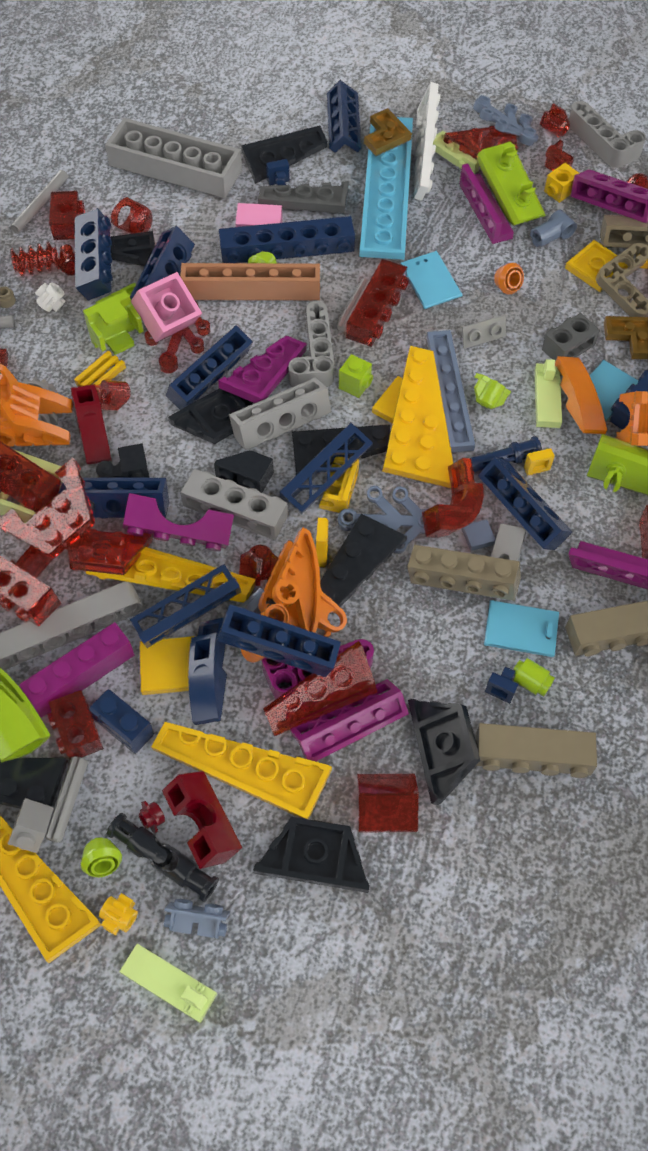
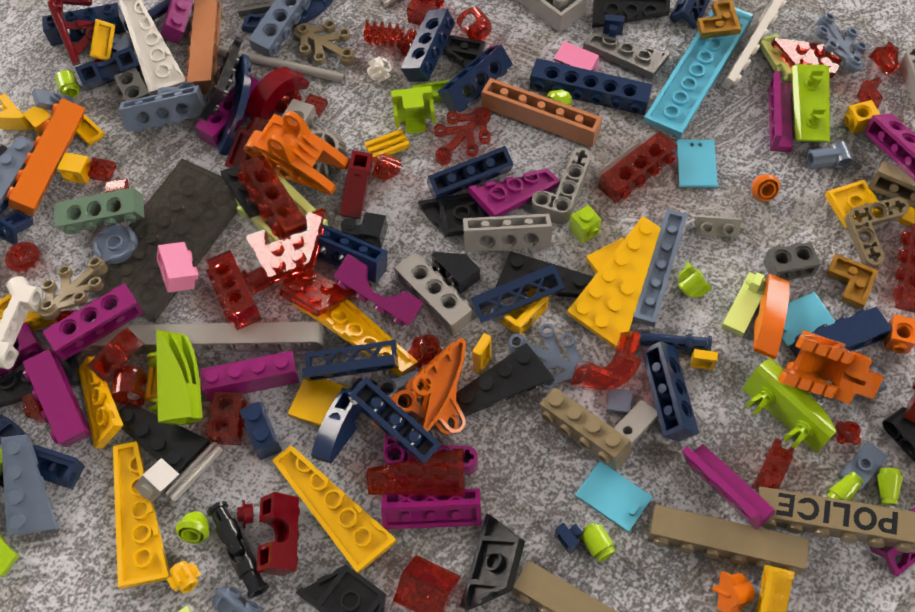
camera: 30 degrees right, 0 degrees up
bright pink brick [131,272,202,342] -> none

